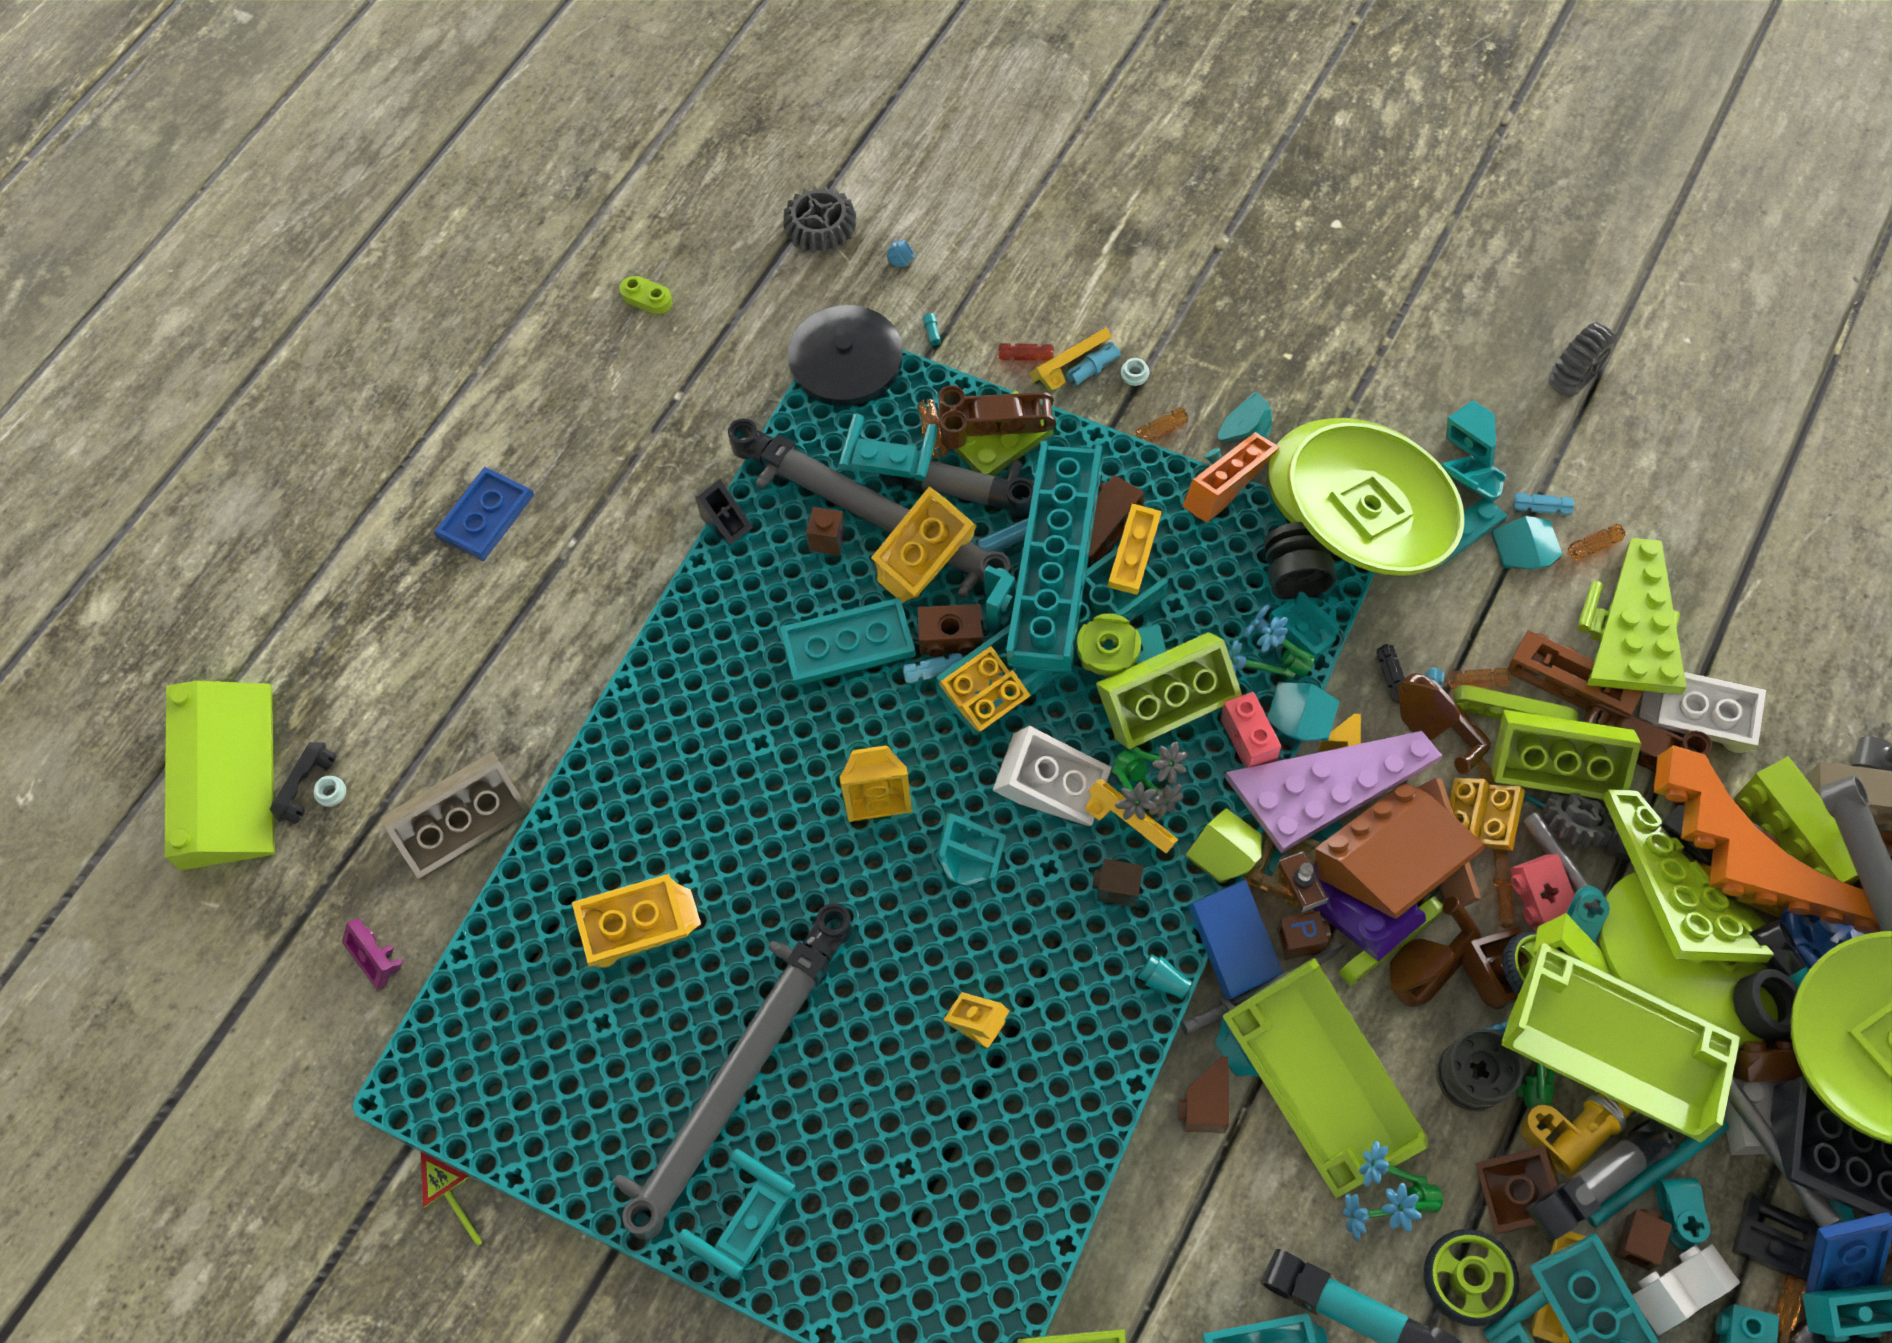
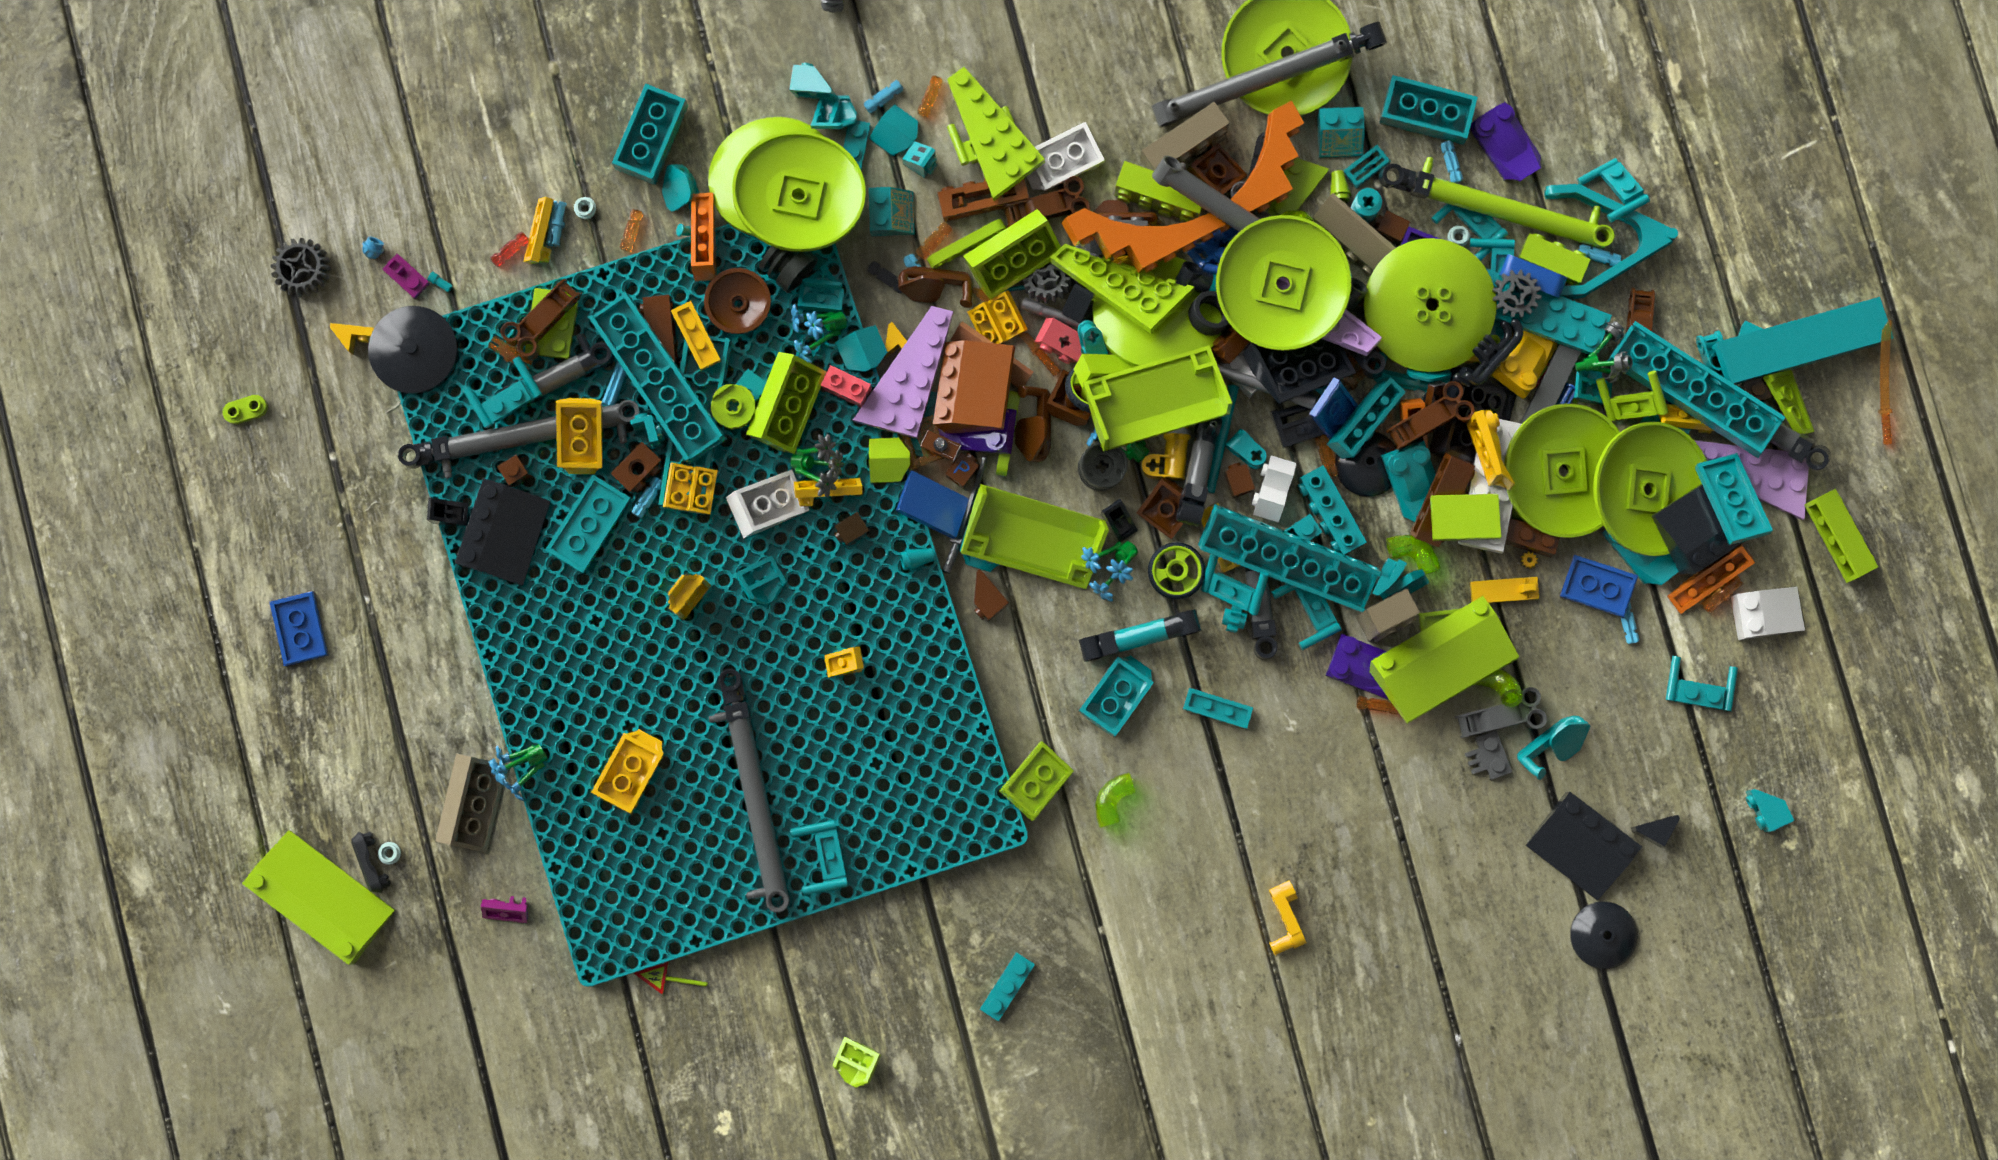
camera: 45 degrees left, 20 degrees up
none -> yellow slope [330,323,374,355]
none -> magenta plate [382,254,430,299]
none -> black slope [455,478,551,586]
none -> plant [489,744,547,801]
none -> teal brick [612,83,688,185]
none -> reddish brown dish [704,268,771,334]
none -> teal slope [869,187,915,237]
none -> teal slope [902,141,938,179]
none -> black slope [1062,284,1095,323]
none -> black slope [1101,499,1138,542]

